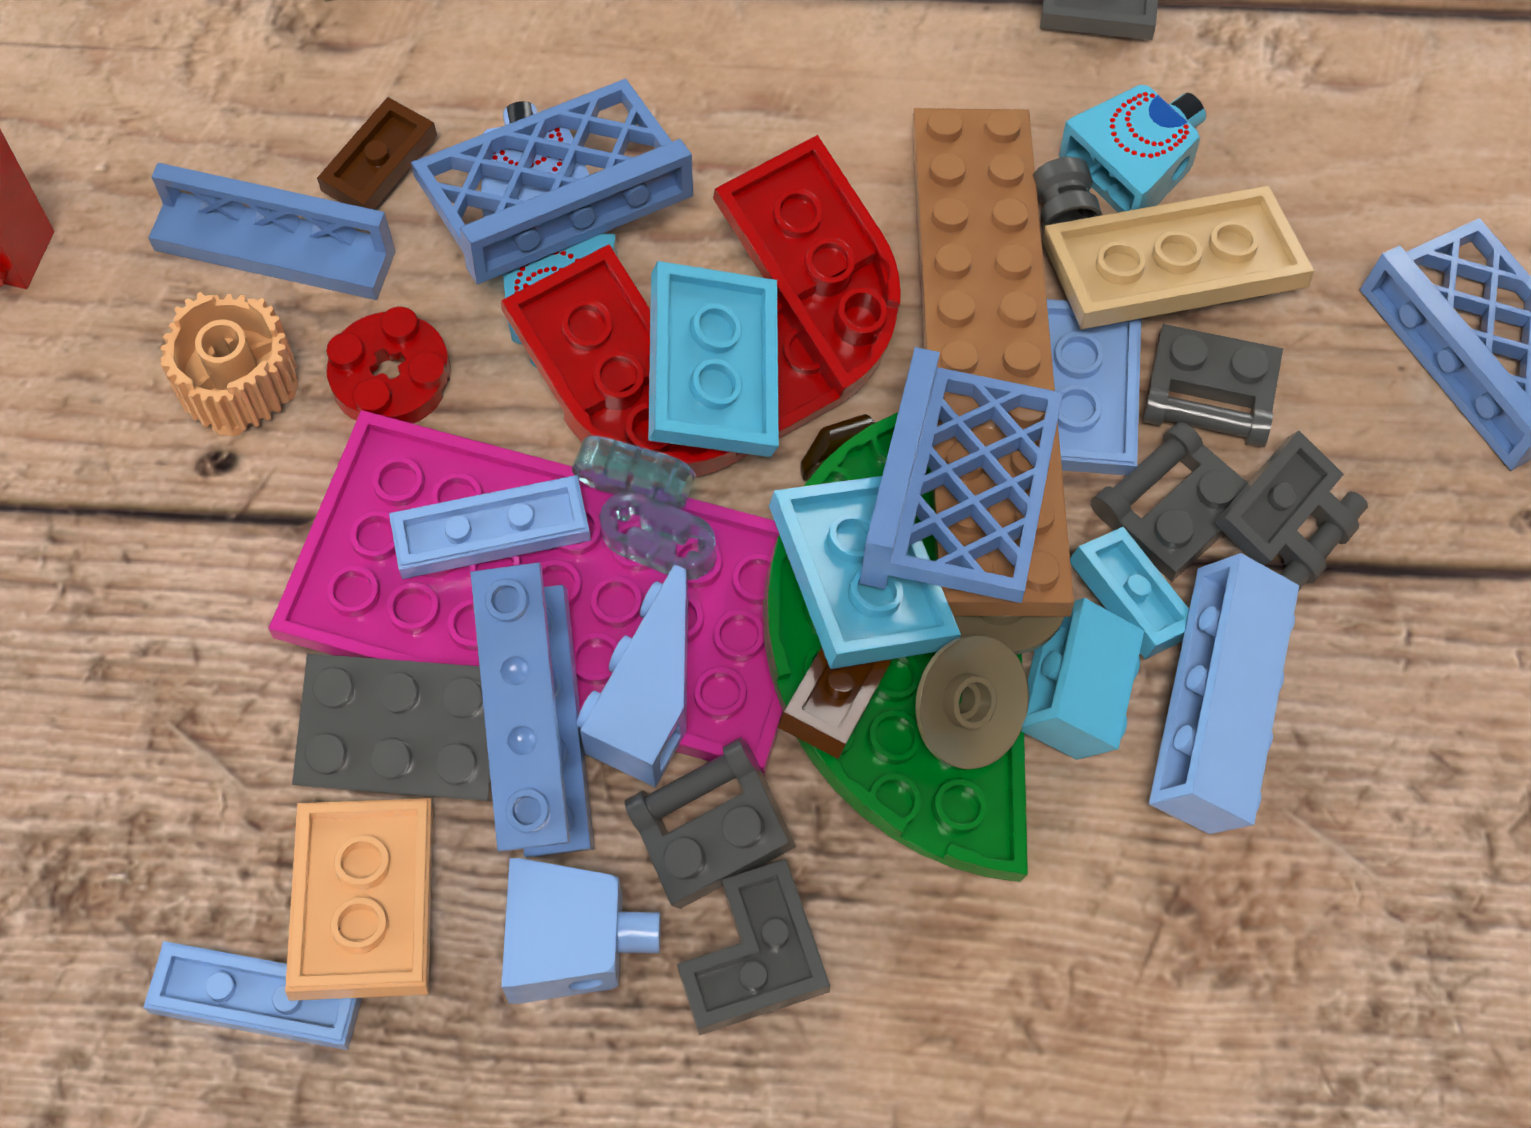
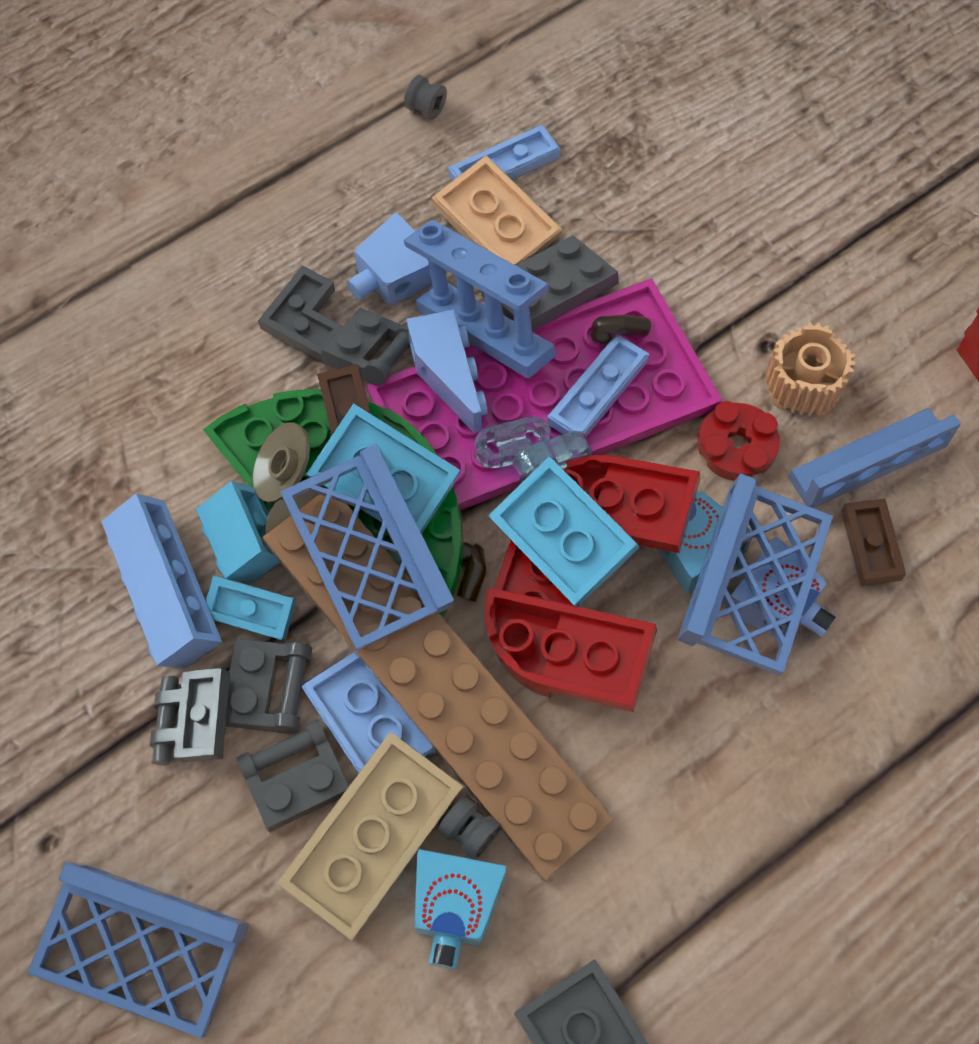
camera: 140 degrees right, 0 degrees up
none -> dark brown arm [590,315,651,344]

